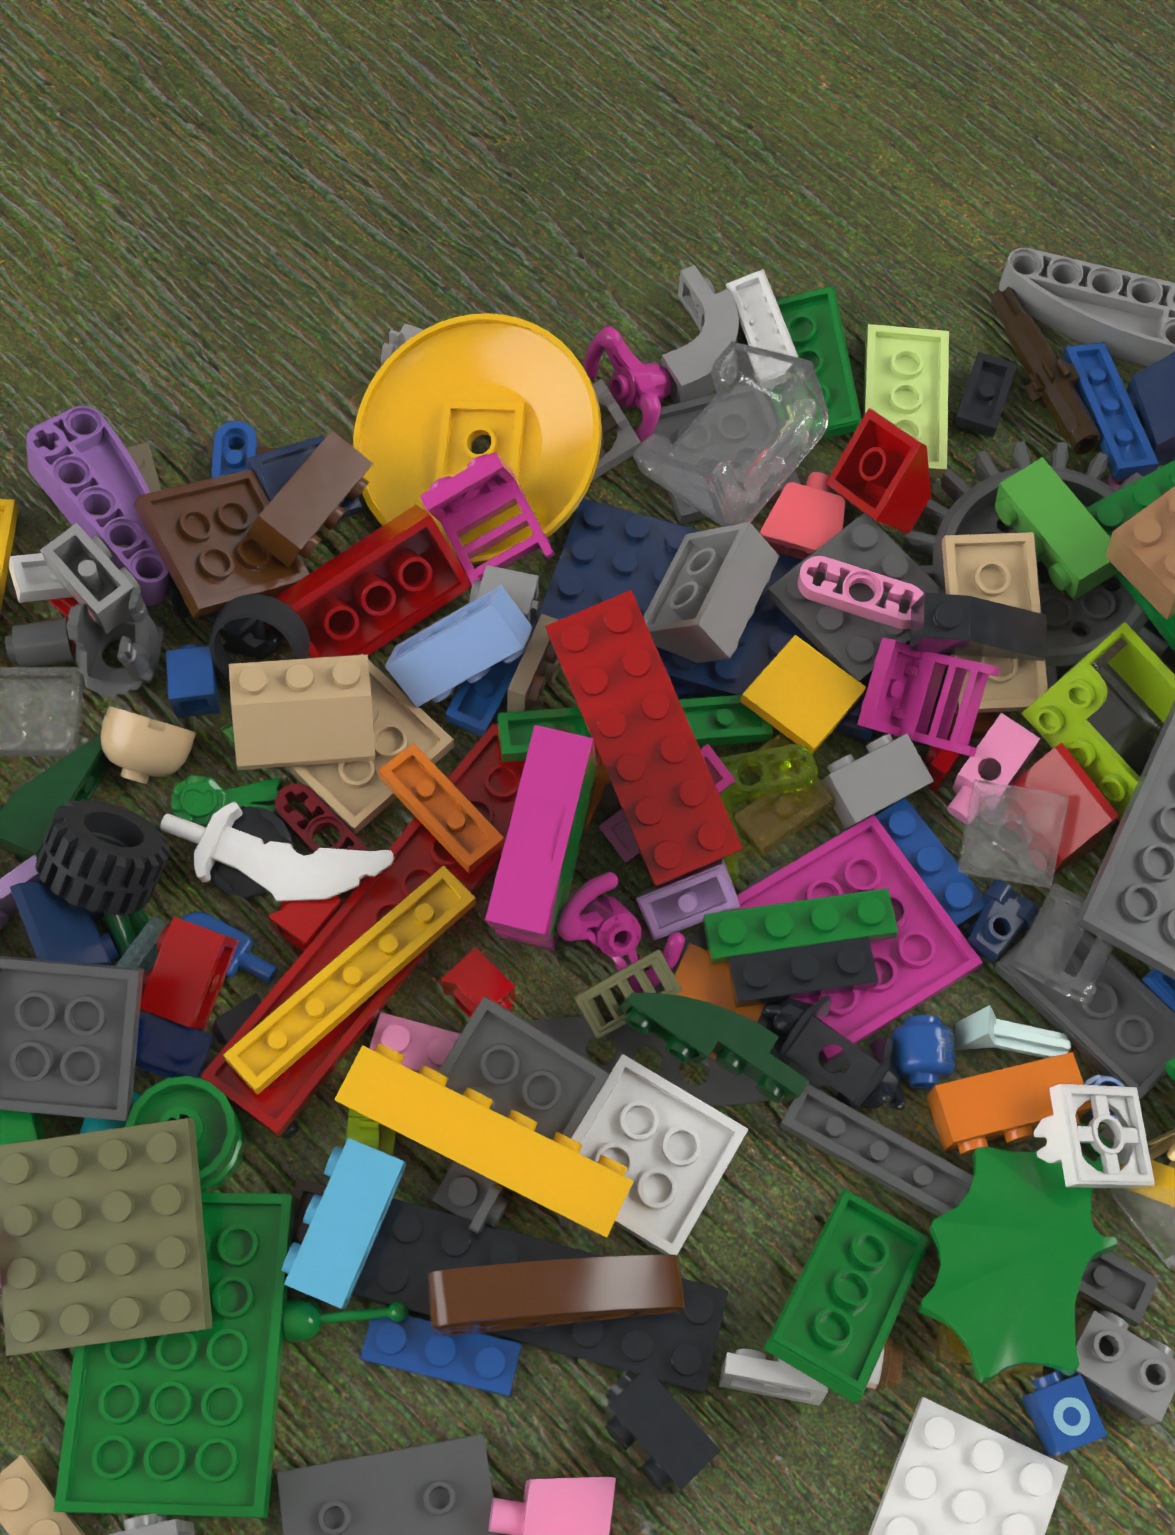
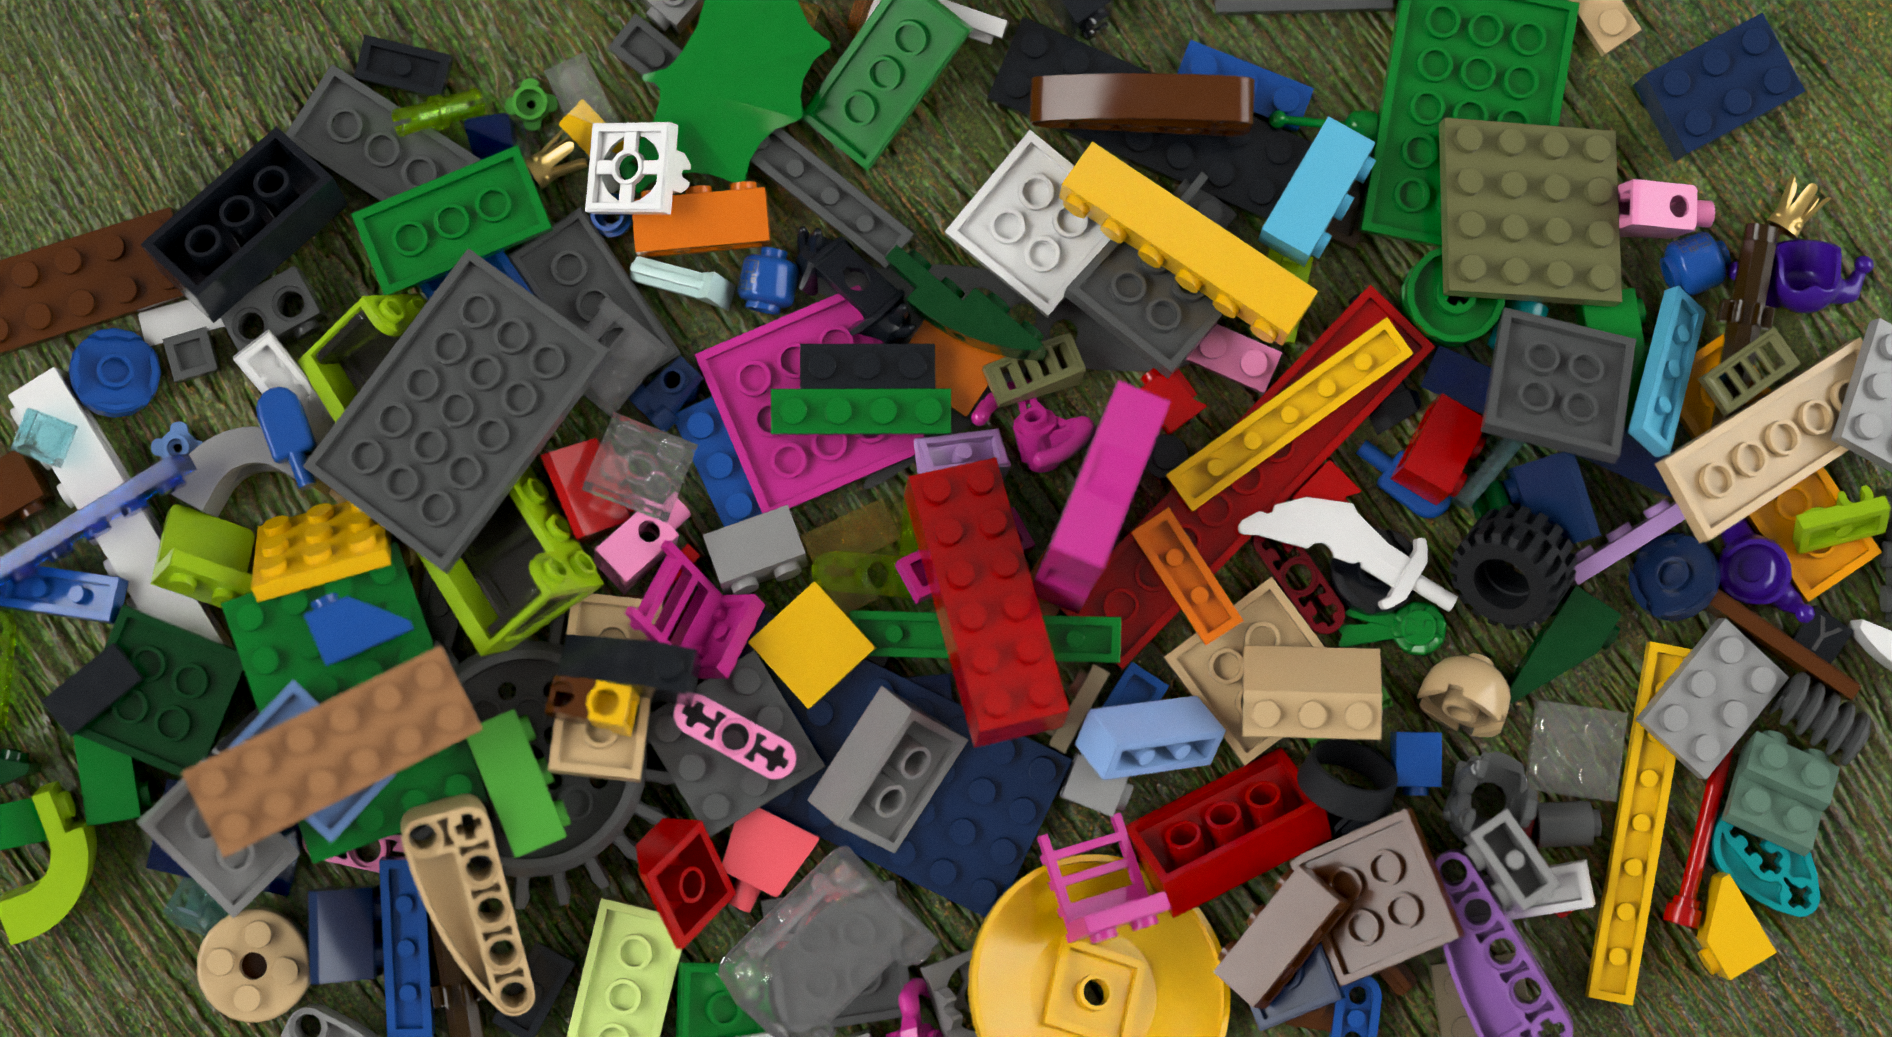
camera: 170 degrees left, 20 degrees up
none -> tan beam [400,794,535,1016]
none -> leg [545,676,640,737]
none -> black plate [1145,434,1188,479]

